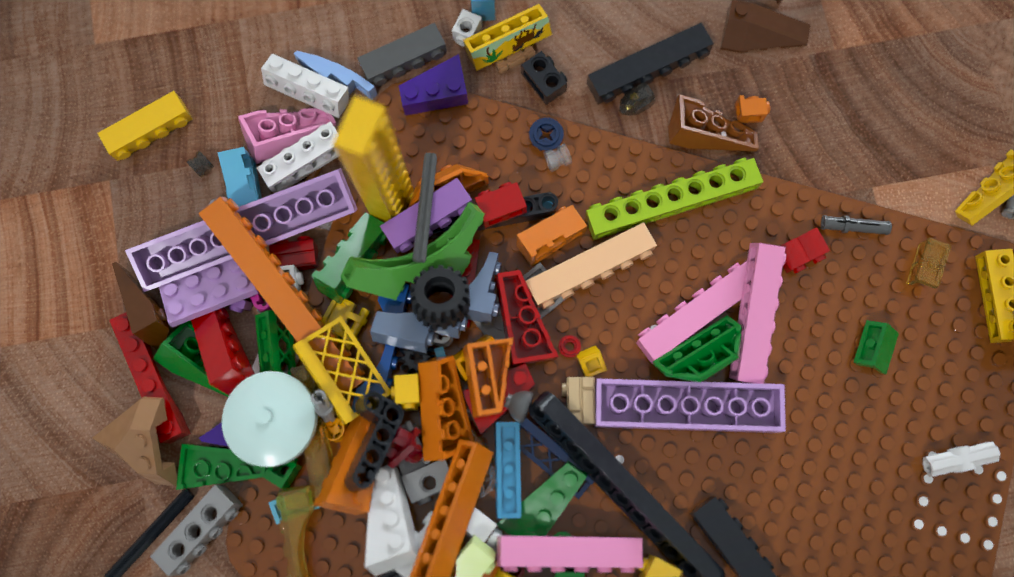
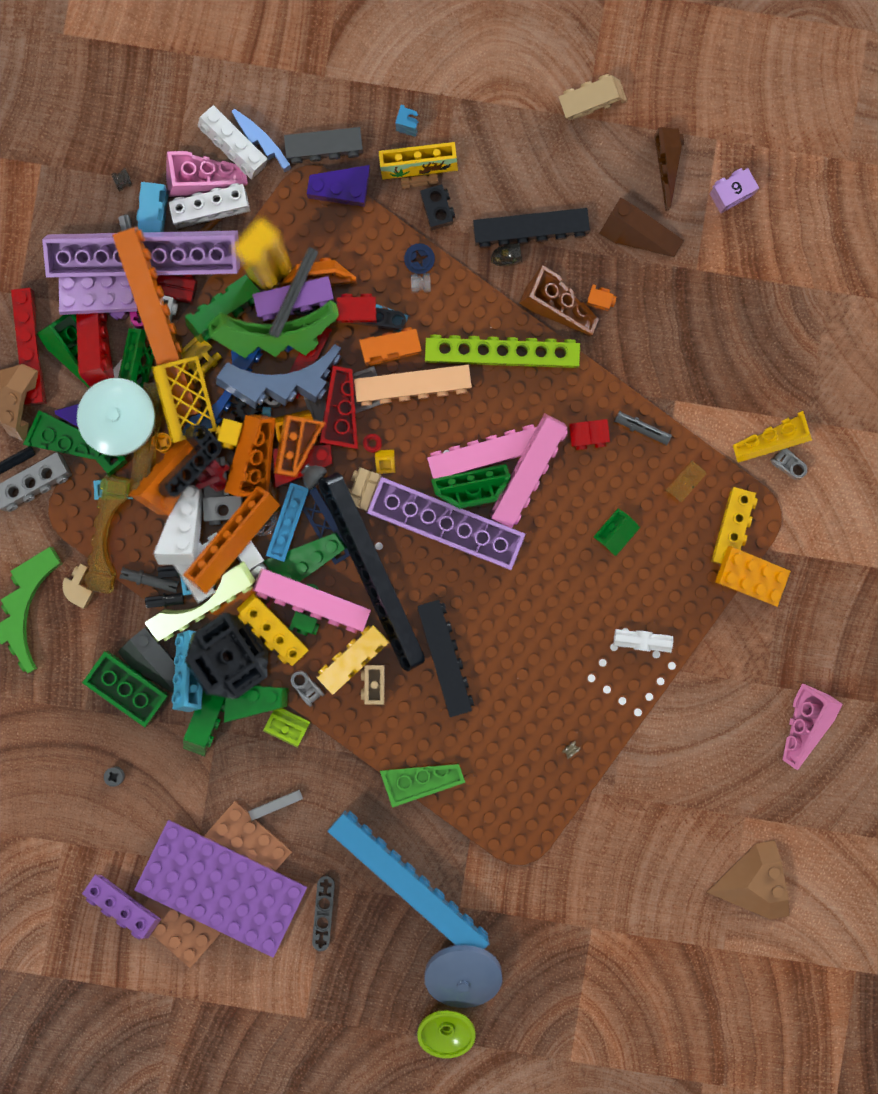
camera: 15 degrees right, 10 degrees up
yellow brick [98,91,193,161] -> none
reddish brown wedge [112,262,170,350] -> none
light grey axle [310,390,336,423] -> none
black tyre [410,265,470,330] -> none
white brick [452,9,482,46] -> none

